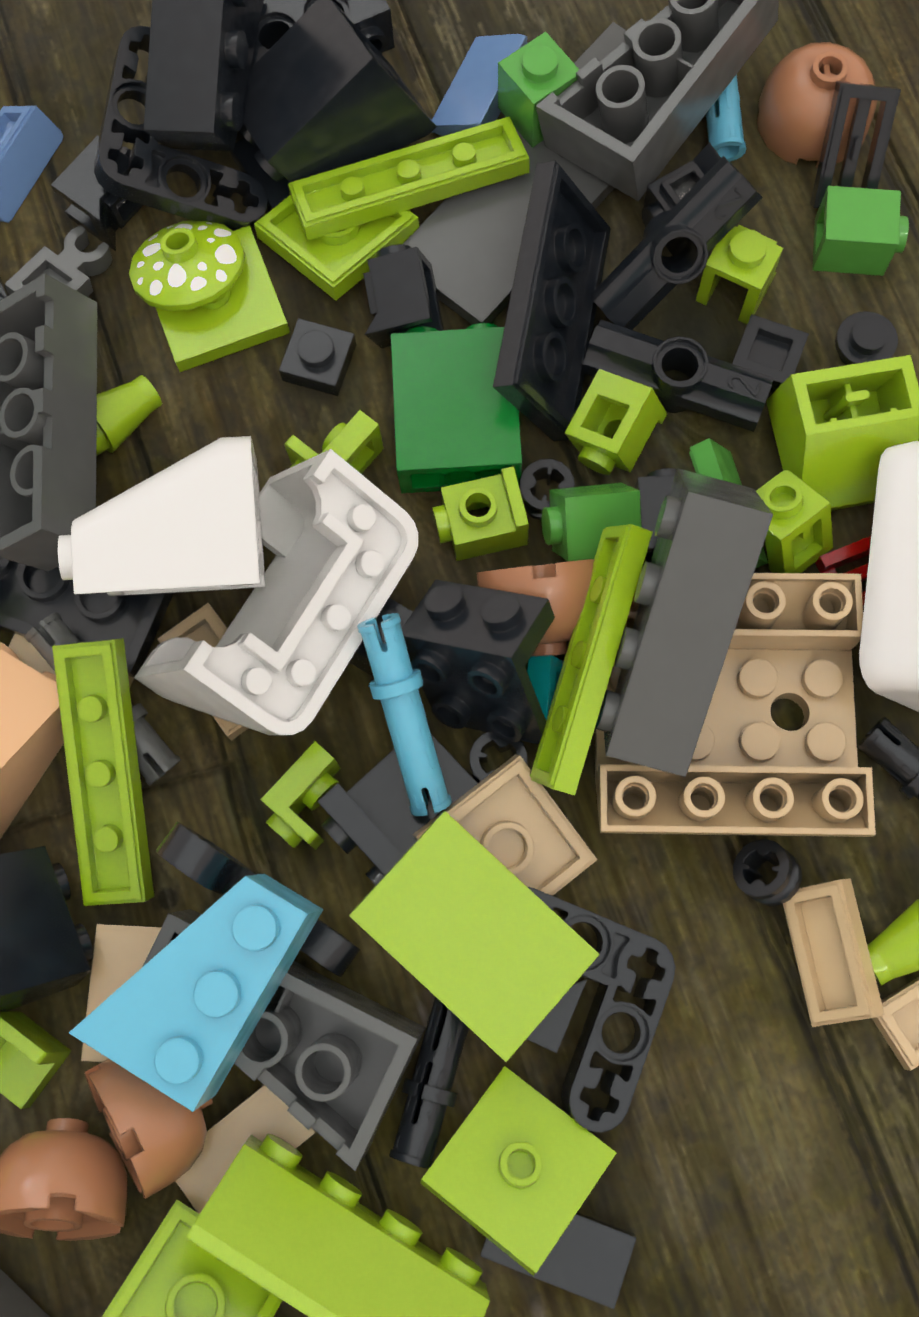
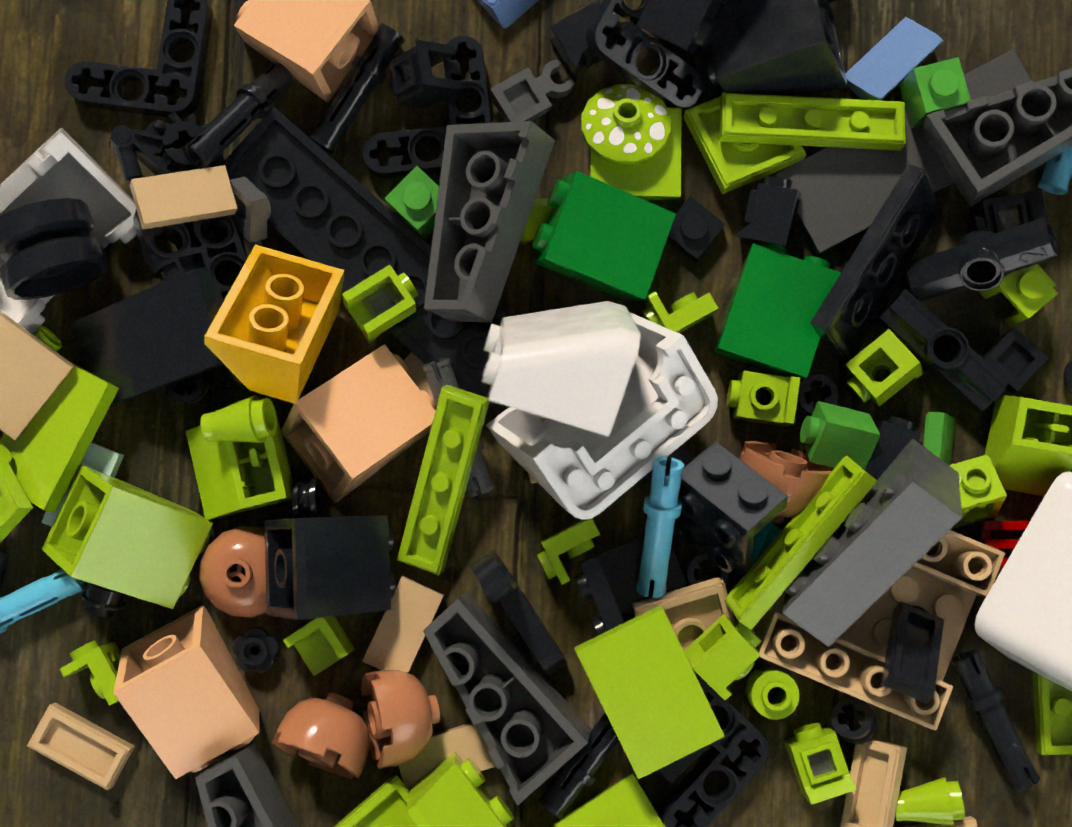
camera: 20 degrees right, 10 degrees up
medium azure wedge [69,874,323,1112] -> none
none -> green brick [532,171,676,303]
none -> lime brick [684,614,762,701]
none -> lime brick [745,666,800,720]
none -> lime window [784,723,857,805]
none -> black tile [881,601,944,703]

